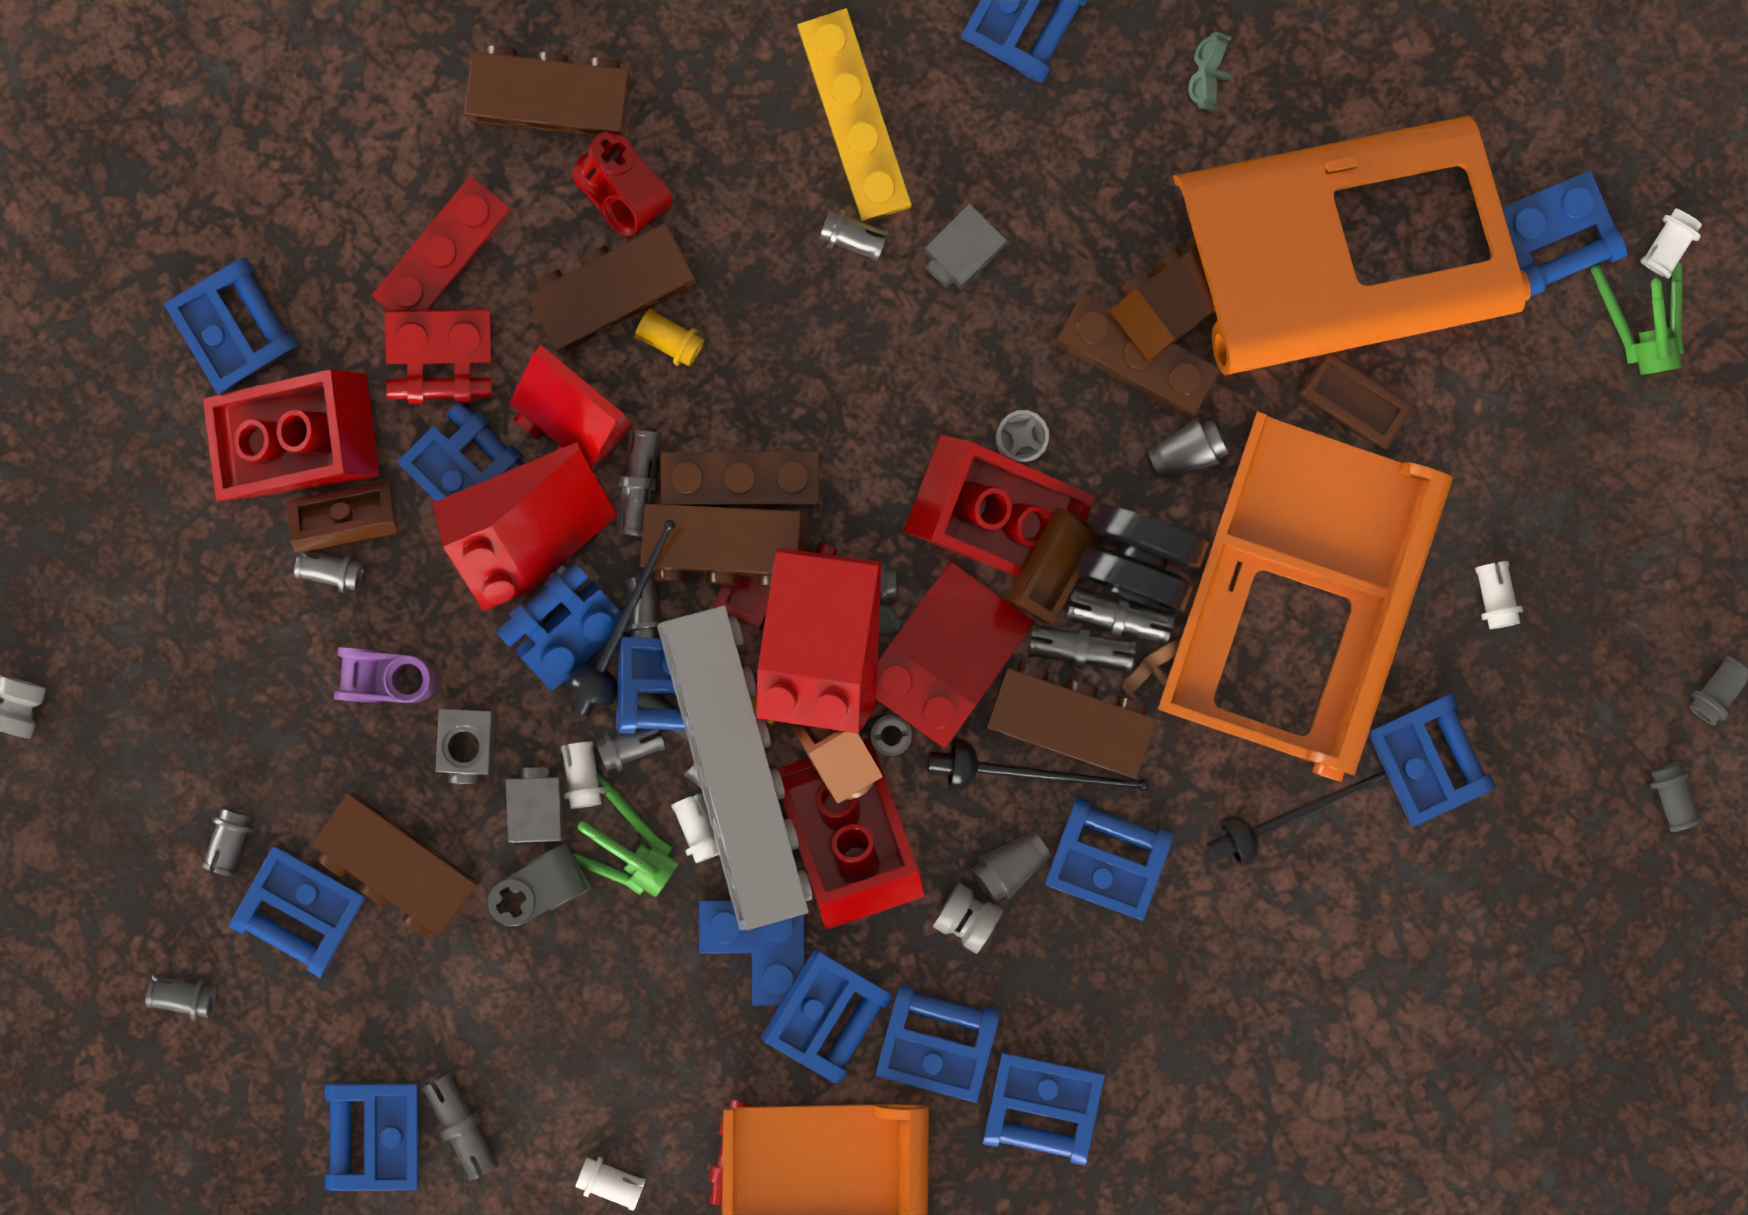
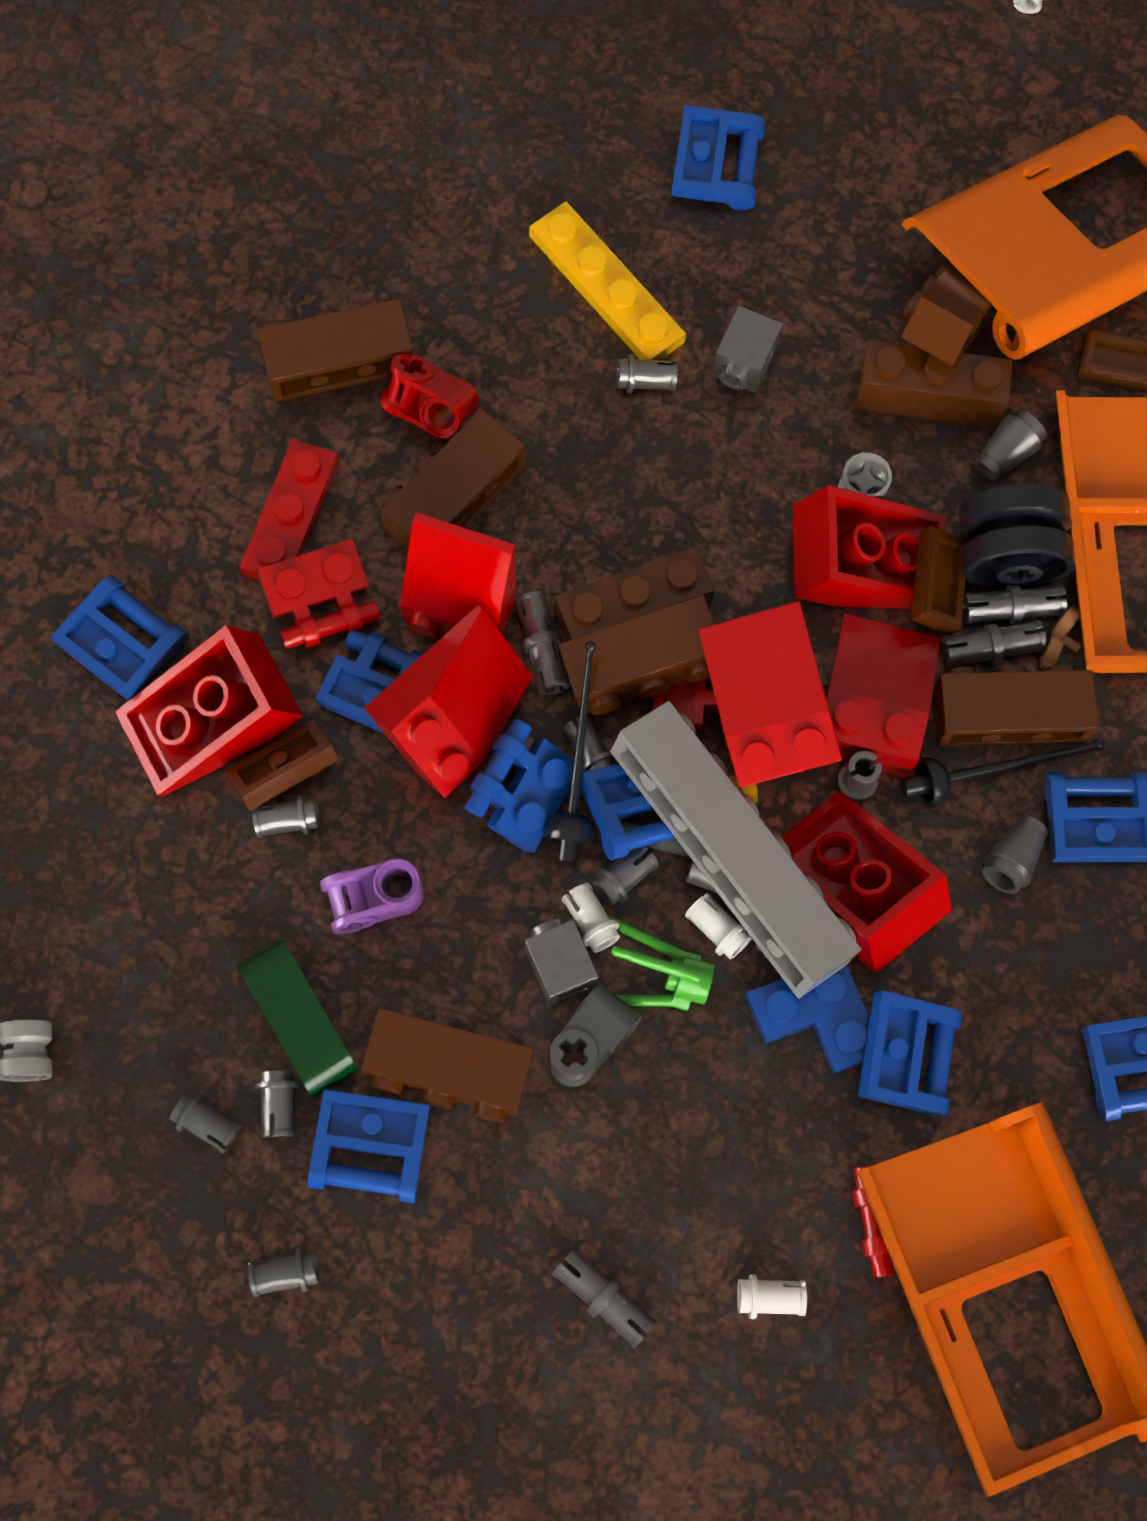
camera: 25 degrees left, 15 degrees down
blue plate [324,1082,420,1191] -> none
flat silver brick [435,709,496,784] -> none
yellow pin [634,308,705,367] -> none
nougat slope [788,723,883,804] -> none
blue plate [875,983,1001,1103] -> none
light grey wheel [932,882,1004,954] -> none
sand green piece [1188,32,1232,112] -> none
none -> dark grey pin [169,1092,242,1154]
none -> dark green beam [237,939,358,1097]

